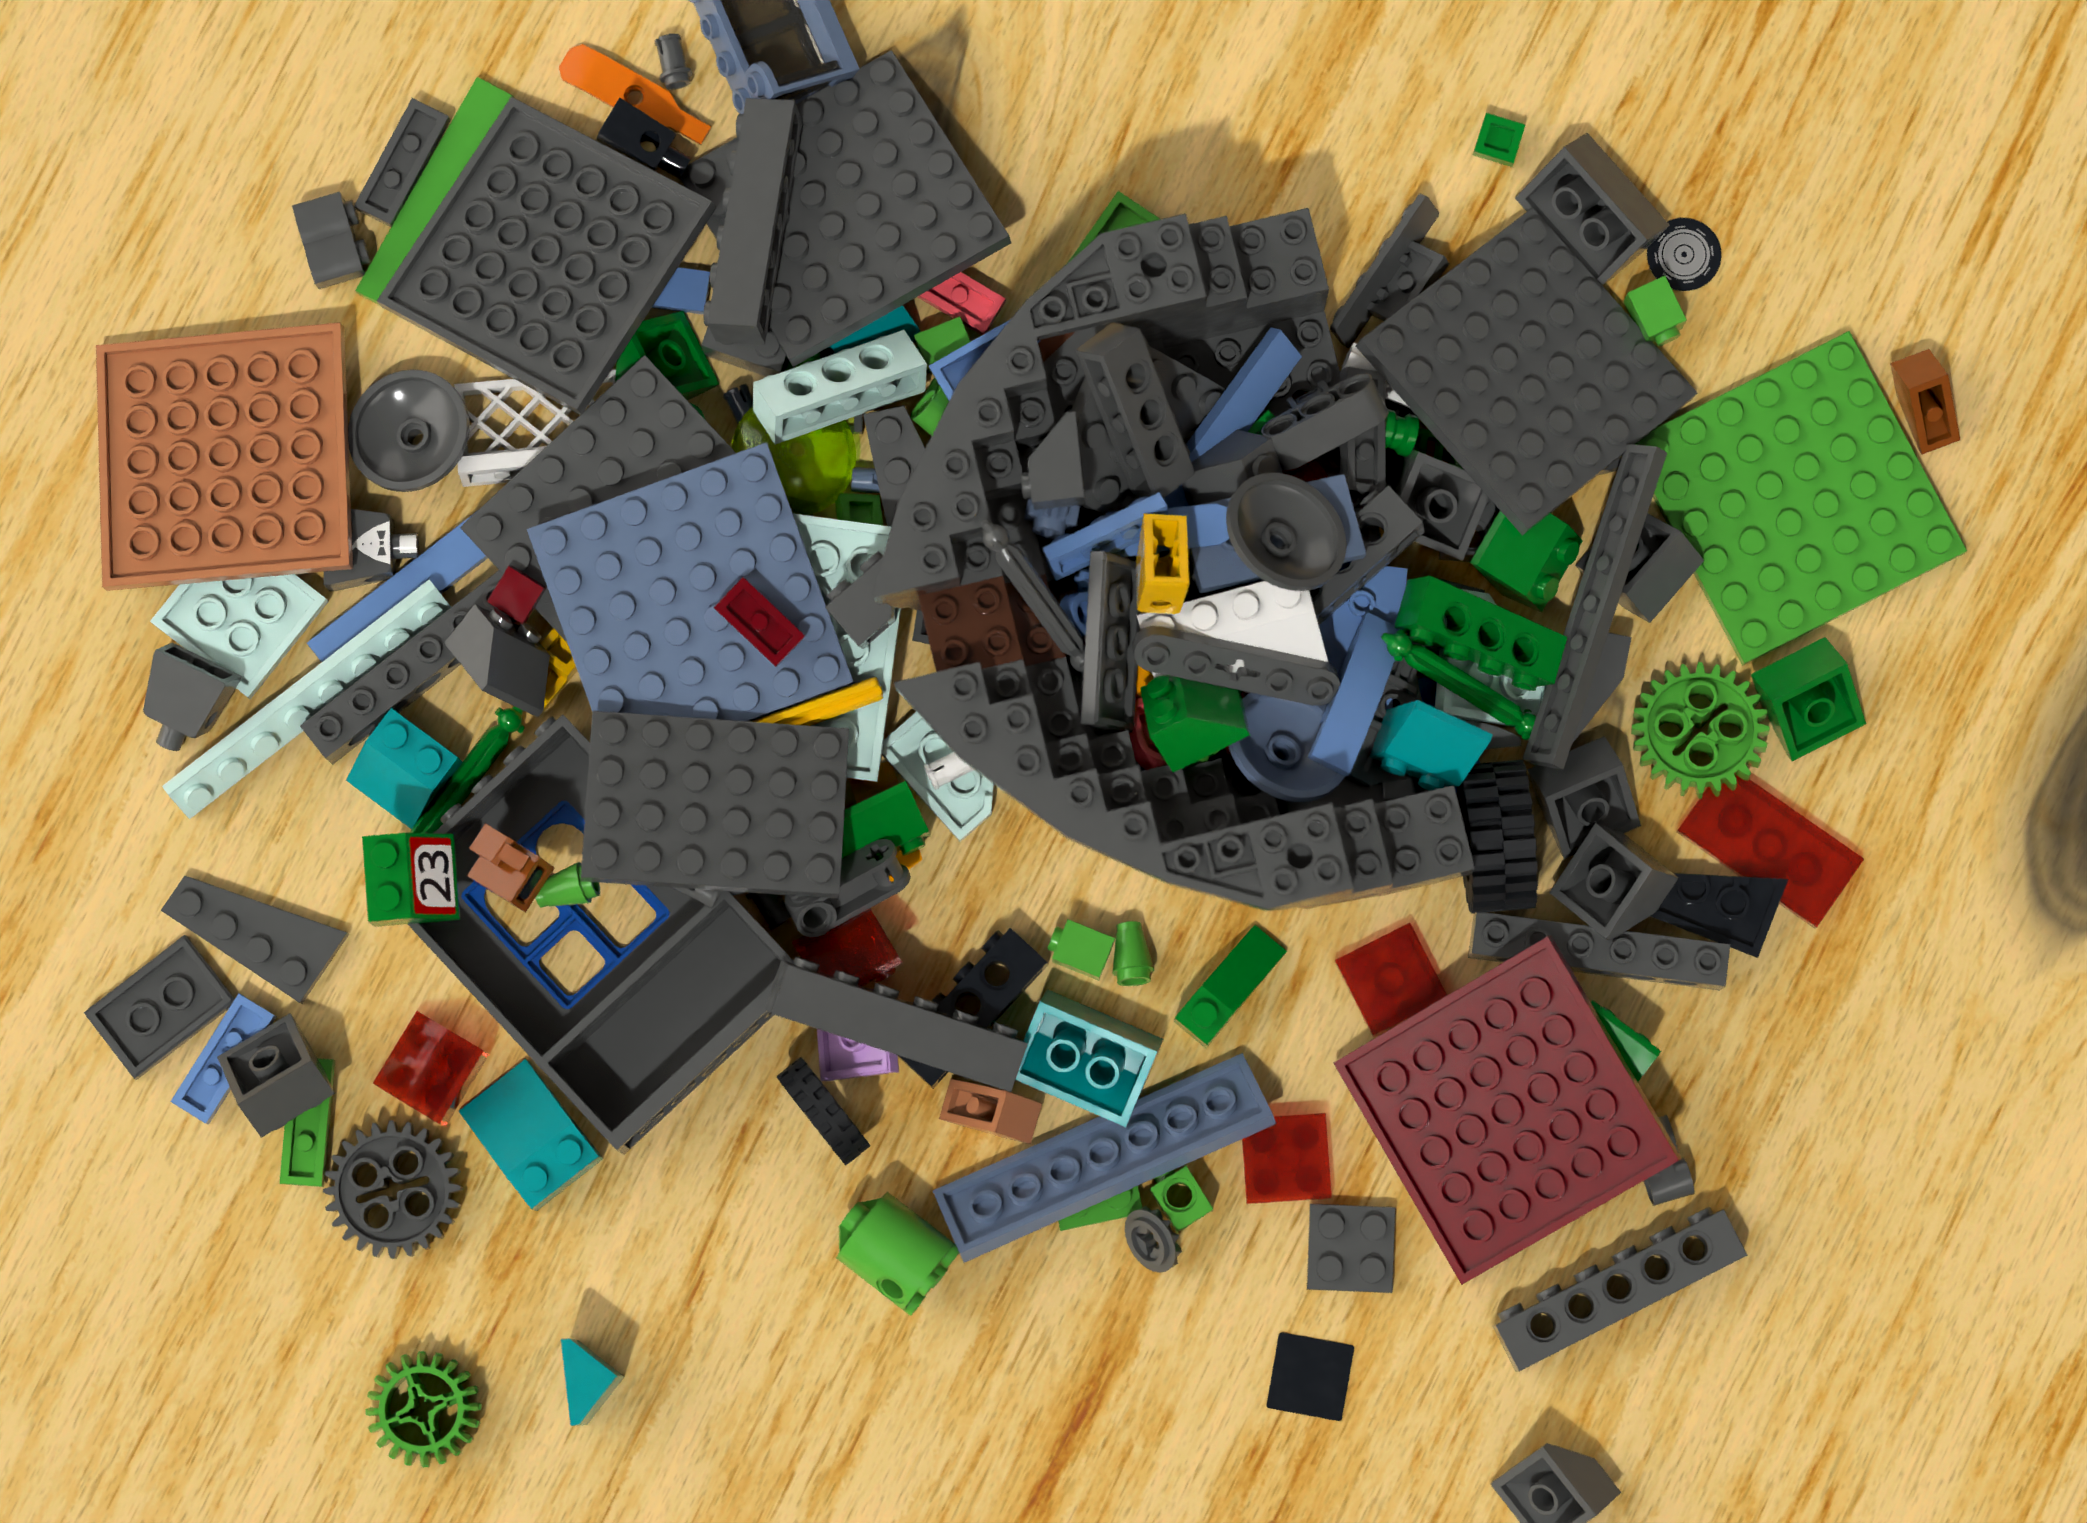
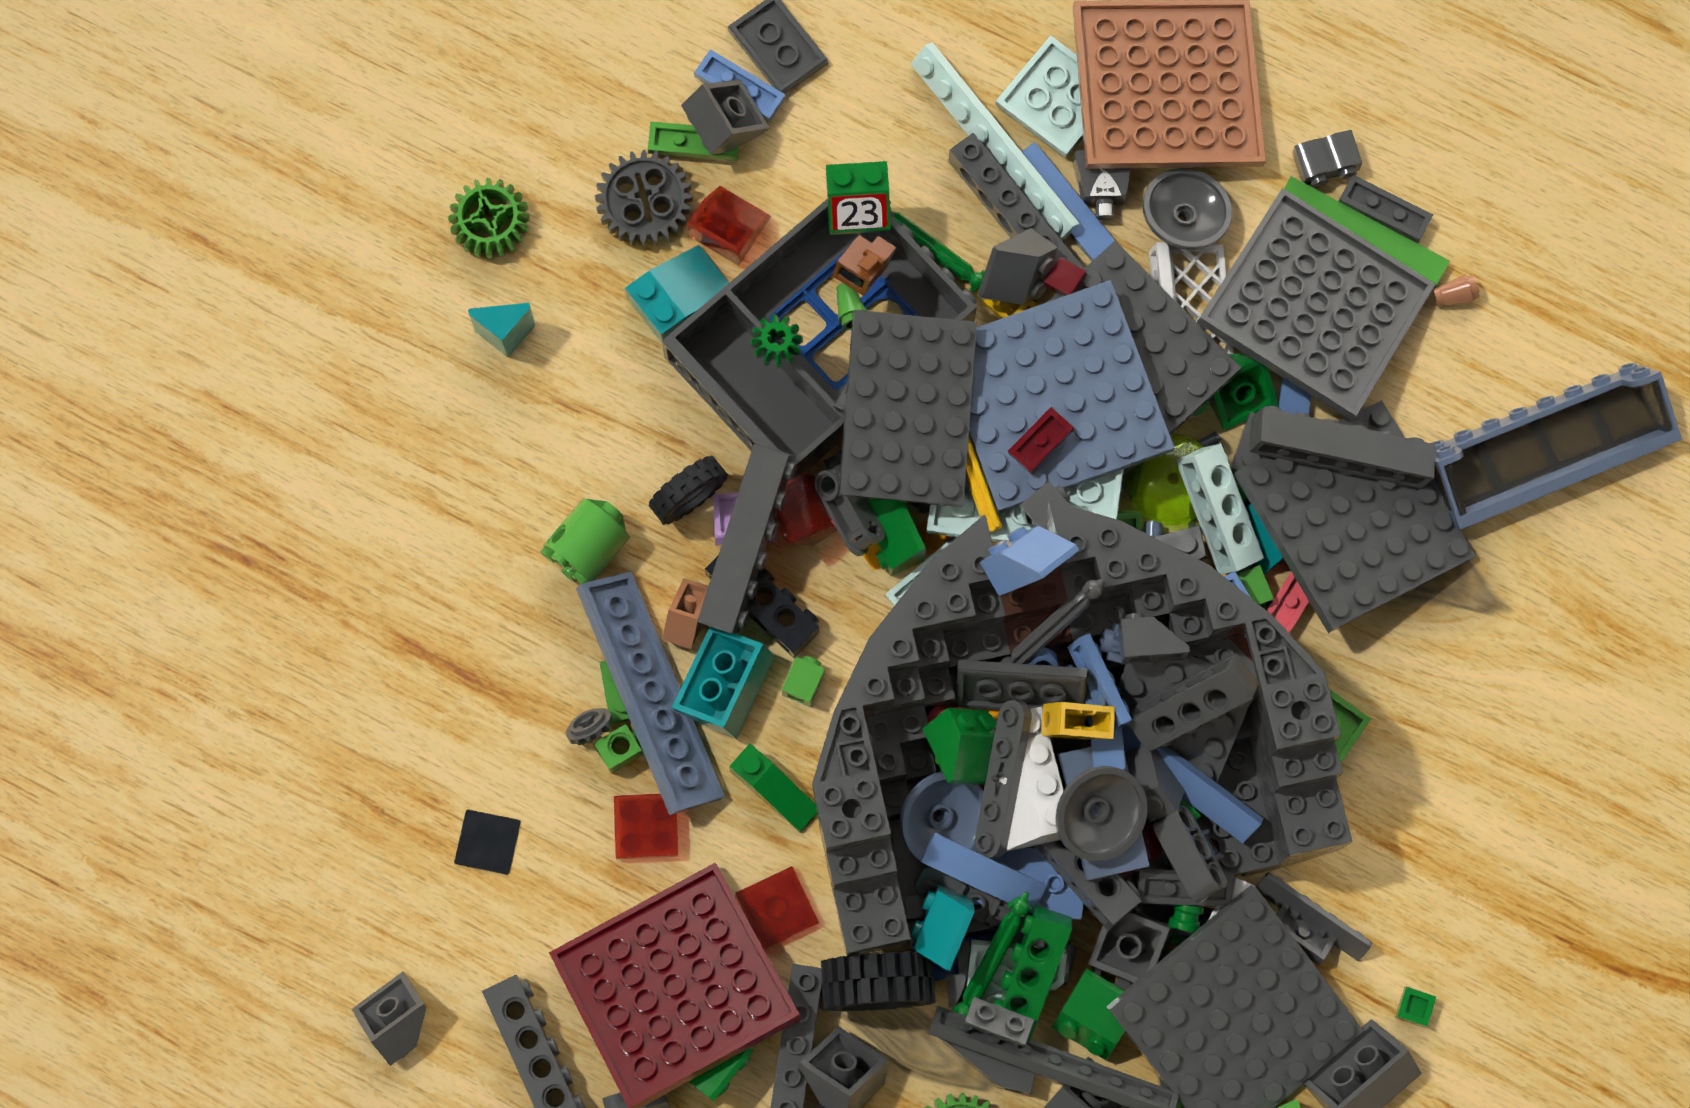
camera: 85 degrees right, 5 degrees down
dark grey torso [143,643,242,751] -> none
dark grey wing [161,876,349,1004] -> none
teal slope [346,708,462,829] -> none
orange piece [559,44,711,145] -> none
black torso [596,97,692,179] -> none
dark grey pin [654,34,693,90] -> none
bright green cone [1112,921,1154,986] -> none
dark grey plate [1307,1204,1395,1293] -> none
dark grey slope [1527,736,1641,859] -> none
none -> green gear [750,314,803,368]
none -> dark grey hinge [964,997,1034,1047]
none -> medium blue slope [980,526,1079,596]
none -> nougat cone [1433,274,1480,307]

